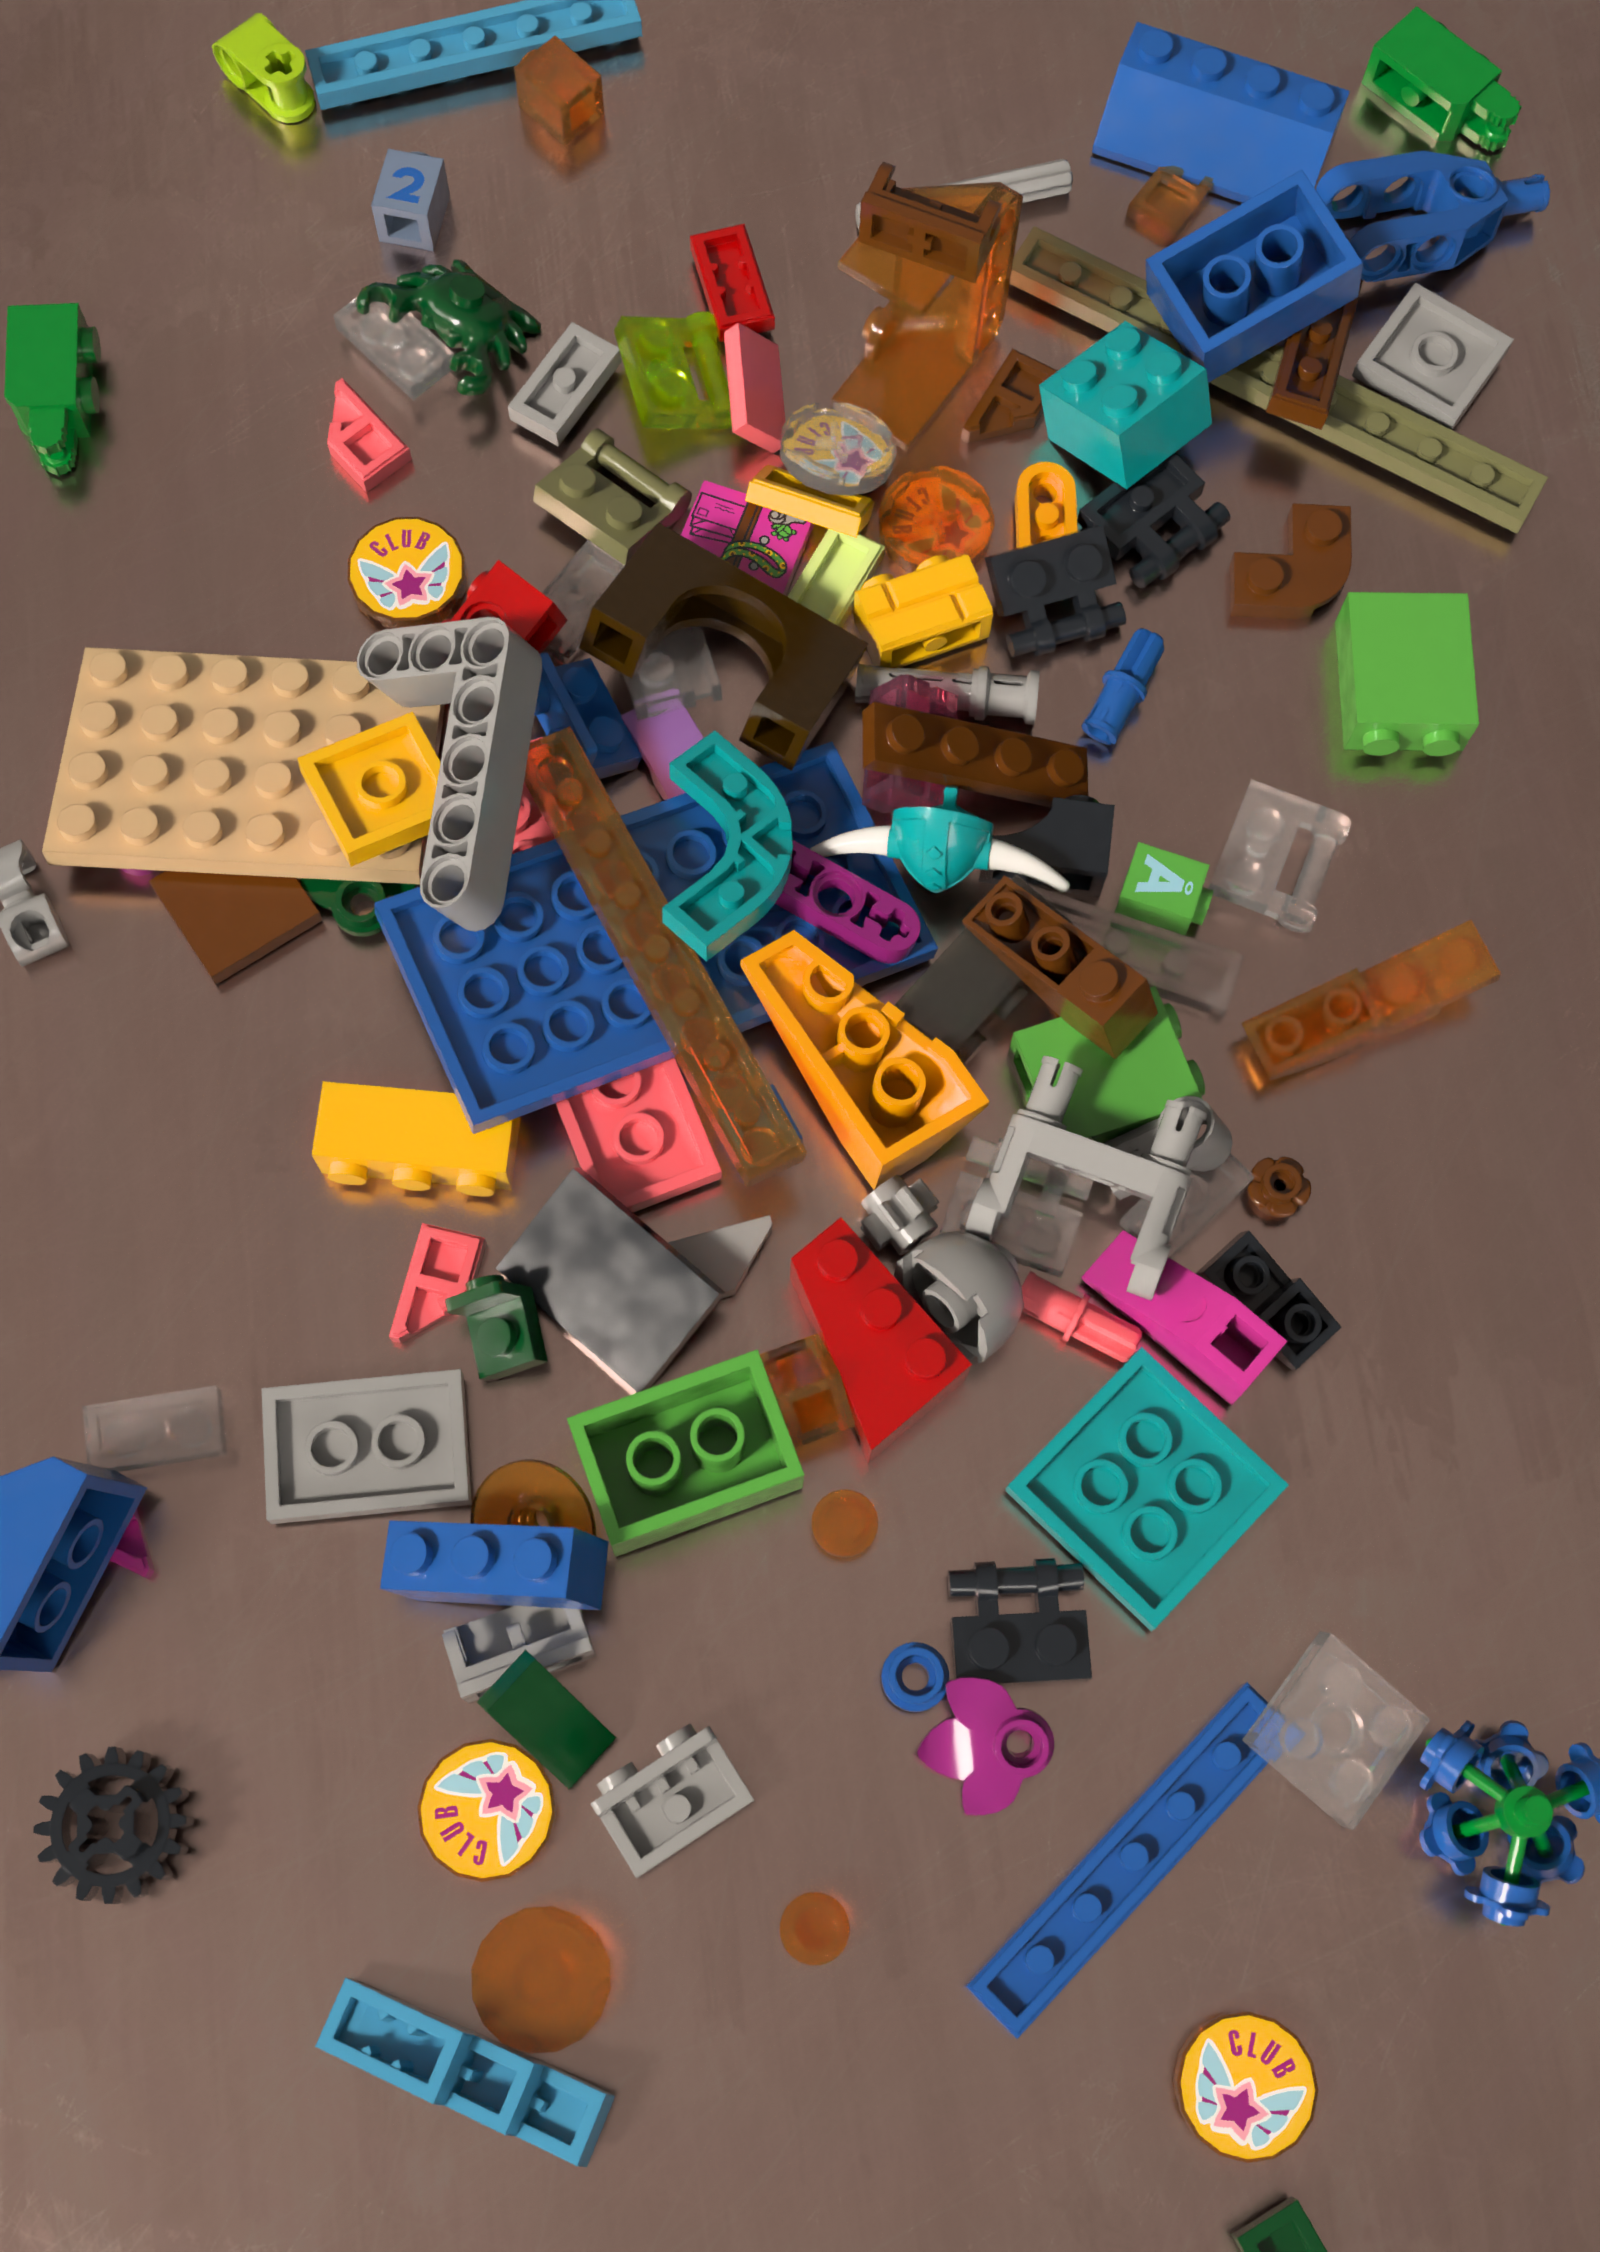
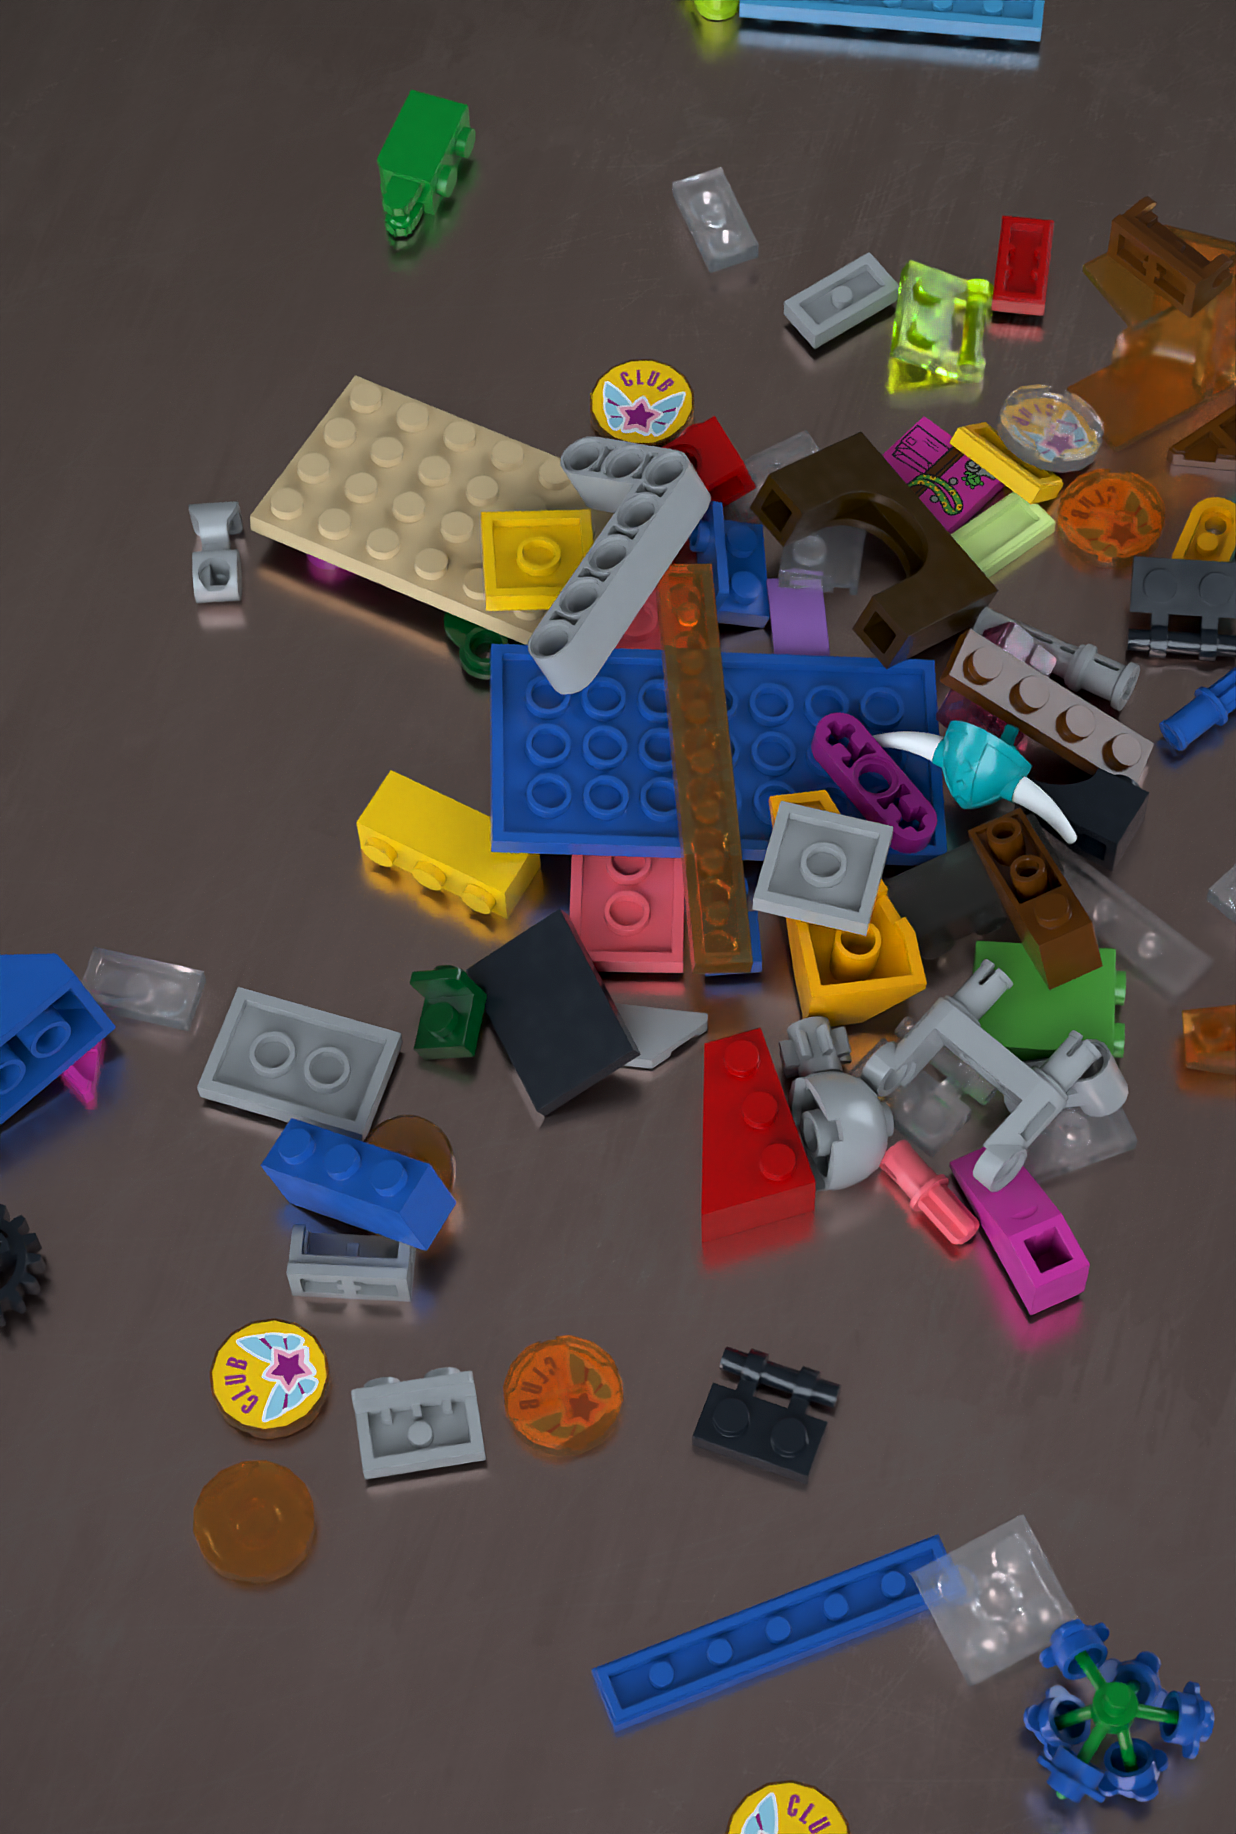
camera: 30 degrees right, 10 degrees down
reddish brown tile [148,871,322,985] -> none
dark azure slope [315,1977,615,2167] -> none
coral tile [327,378,412,493] -> none
dark green animal [356,259,541,396] -> none
sand blue brick [371,149,450,251] -> none
coral tile [389,1223,487,1344] -> none
dark green tile [477,1650,616,1789] -> none
clear orange brick [514,36,605,146] -> none
olive plate [533,428,692,565] -> none
bright green brick [567,1349,805,1557] -> none
teal plate [662,730,793,962] -> none
coral tile [724,323,787,453] -> none
clear orange brick [760,1333,855,1448] -> none
clear orange plate [780,1892,850,1965] -> none
clear orange plate [811,1489,878,1558] -> none
yellow brick [853,554,993,668] -> none
blue plate [881,1642,949,1712] -> none
magenta plate [917,1676,1055,1815] -> none
teal plate [1005,1347,1289,1631] -> none
bright green brick [1112,842,1214,942] -> none
black slope [1195,1230,1341,1370] -> none
reddish brown plate [1248,1156,1311,1217] -> none
none -> clear orange tile [503,1335,624,1456]
none -> light grey plate [752,801,894,936]

